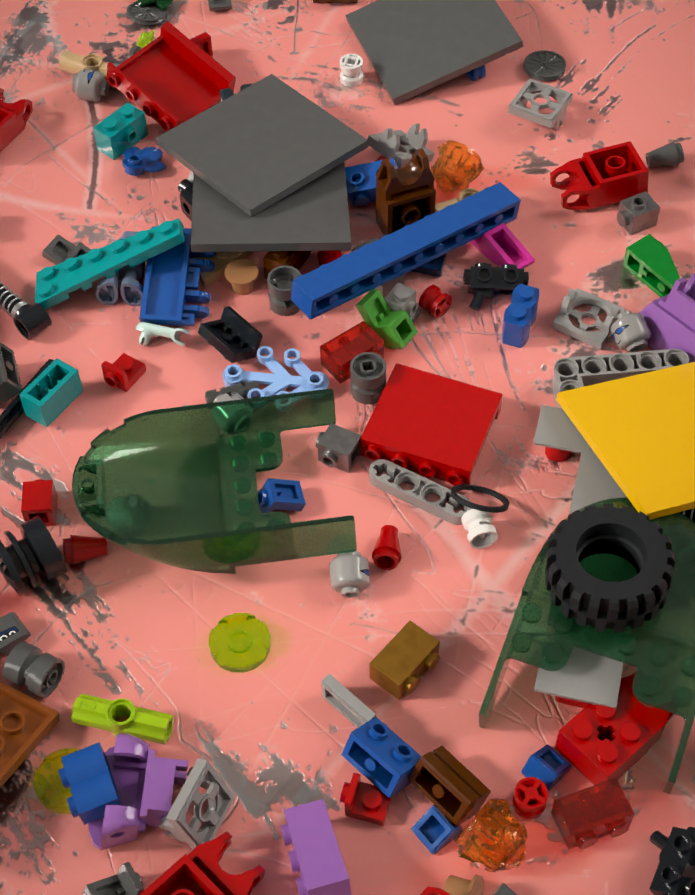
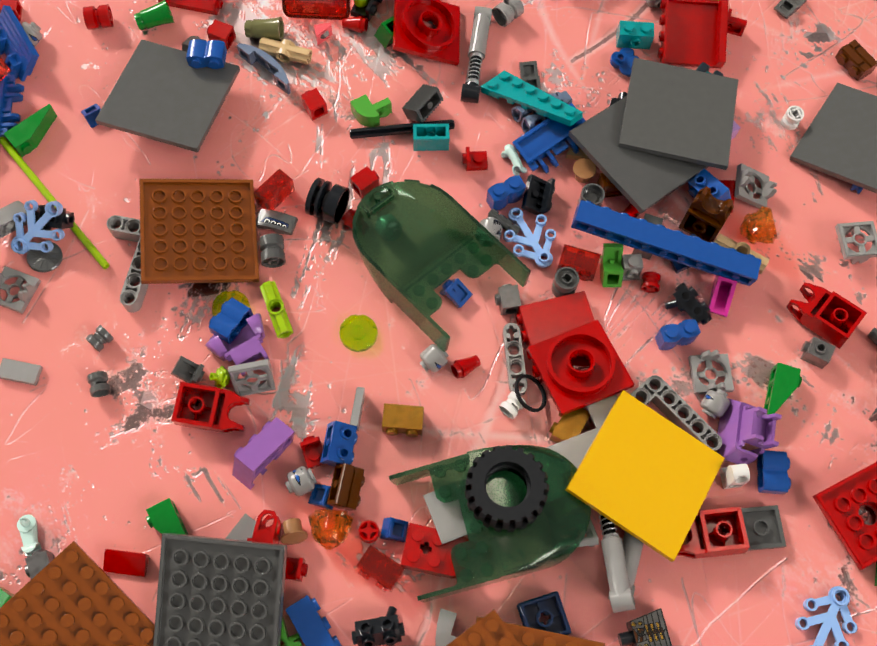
camera: 50 degrees right, 15 degrees up
none -> lime plant [209,366,231,389]
none -> light grey head [285,466,317,497]
none -> blue brick [486,175,526,211]
none -> red piece [527,320,634,416]
none -> pearl gold brick [549,408,590,443]

